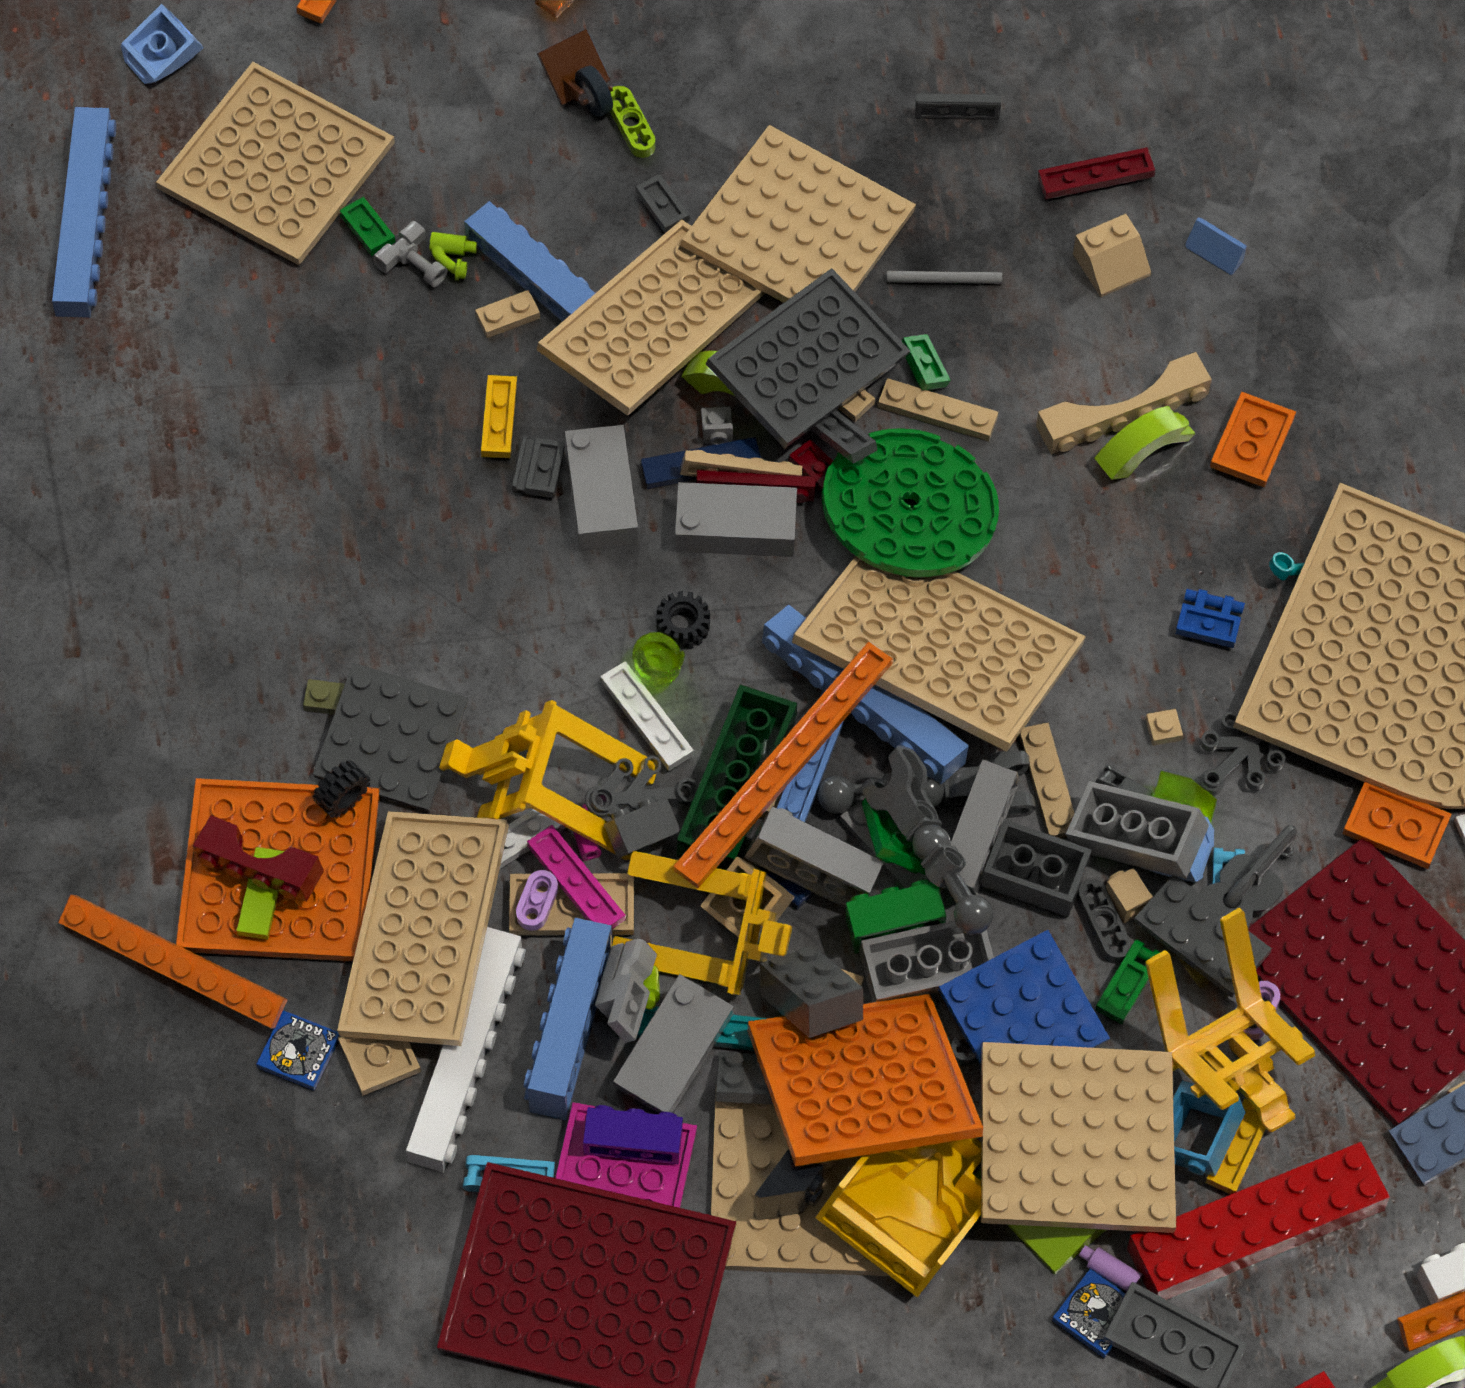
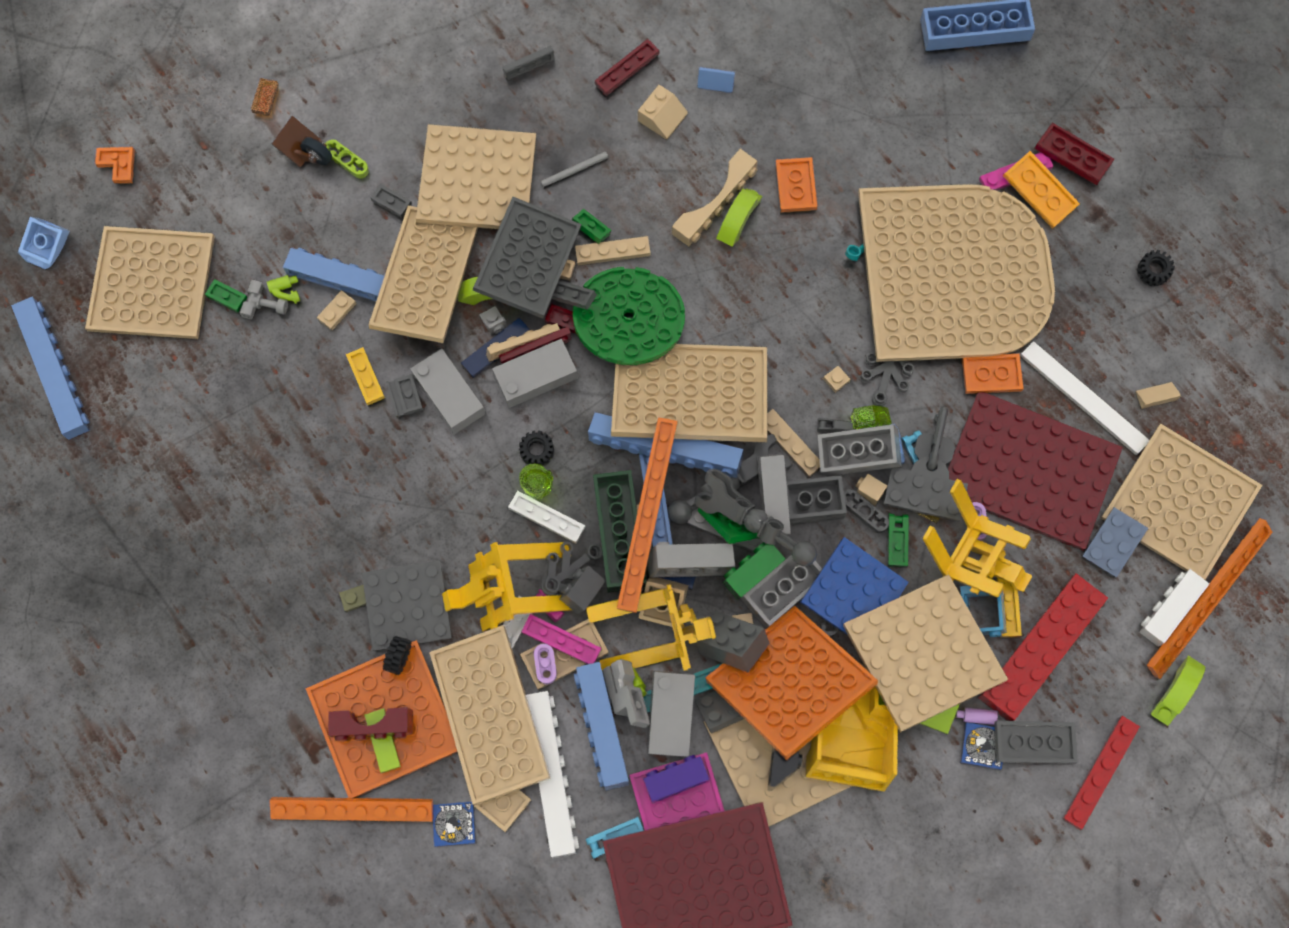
camera: 25 degrees left, 10 degrees up
blue plate [1175,589,1245,648] -> none

